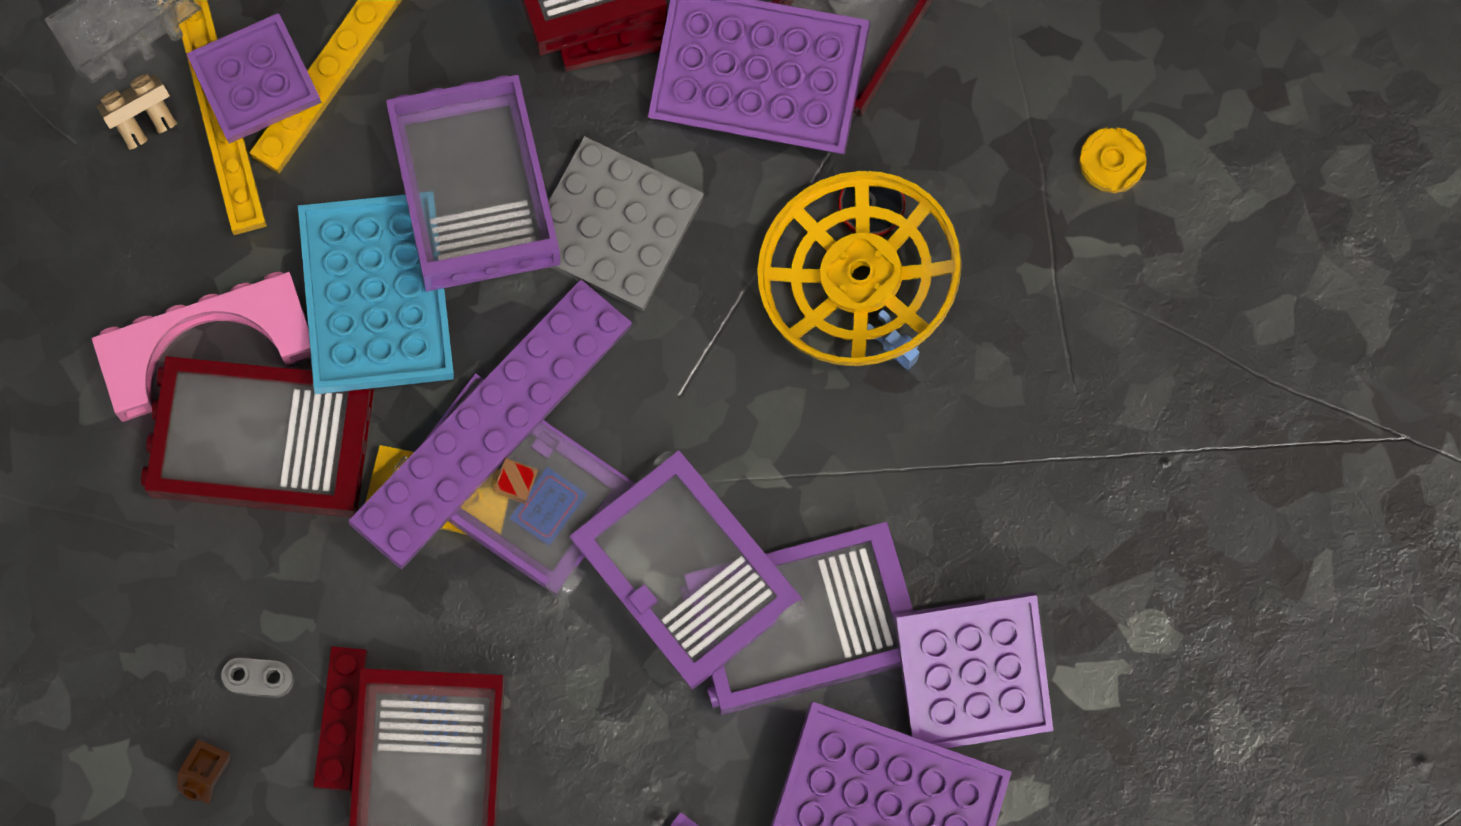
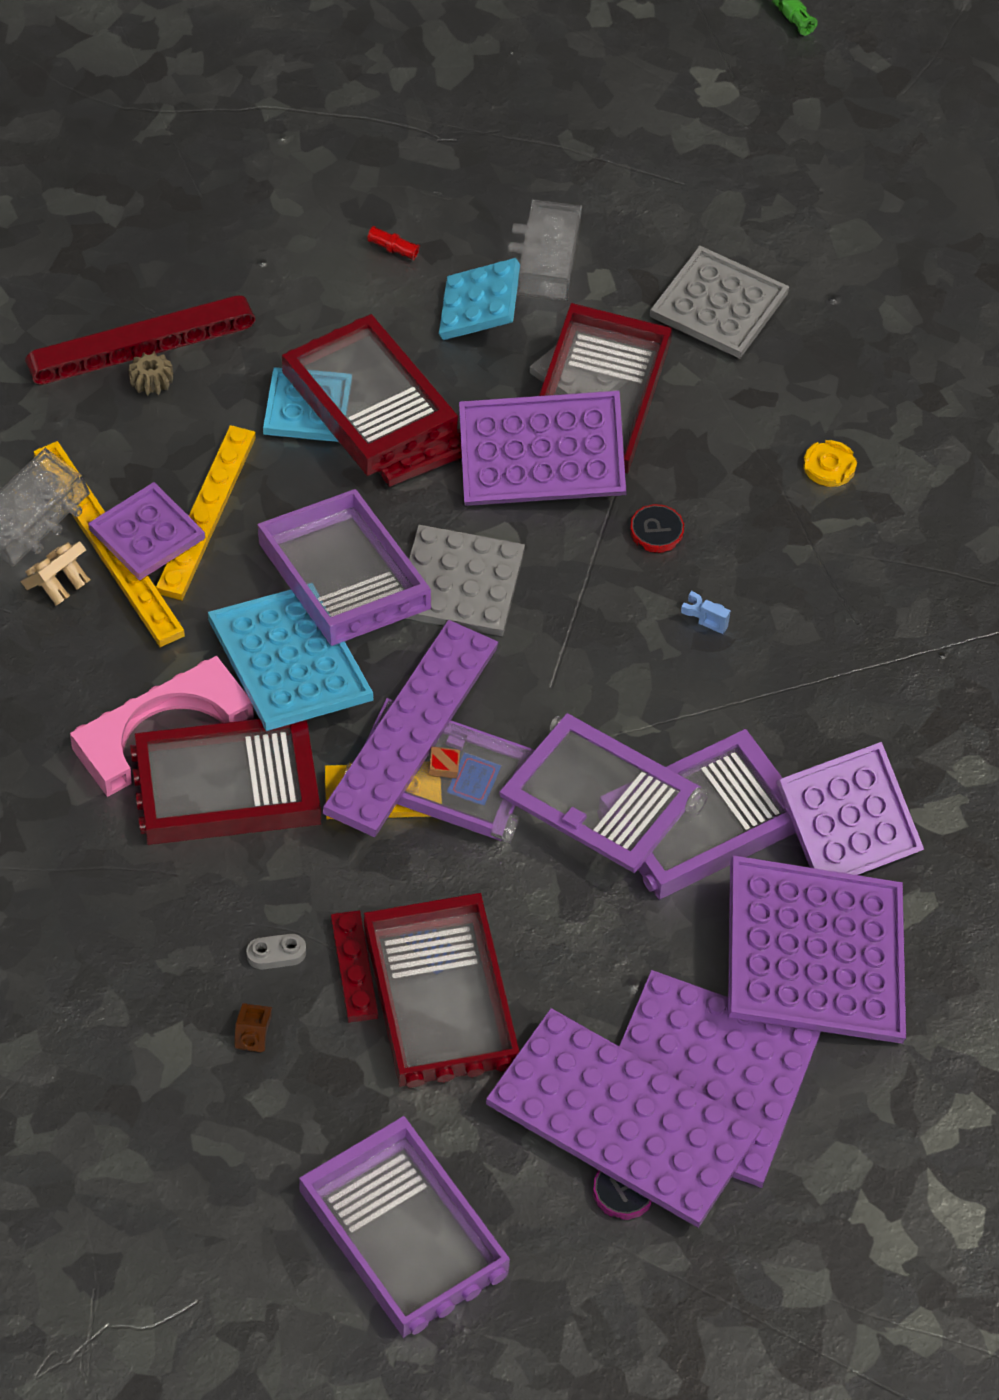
camera: 15 degrees left, 20 degrees down
yellow dish [757,171,962,366] -> none

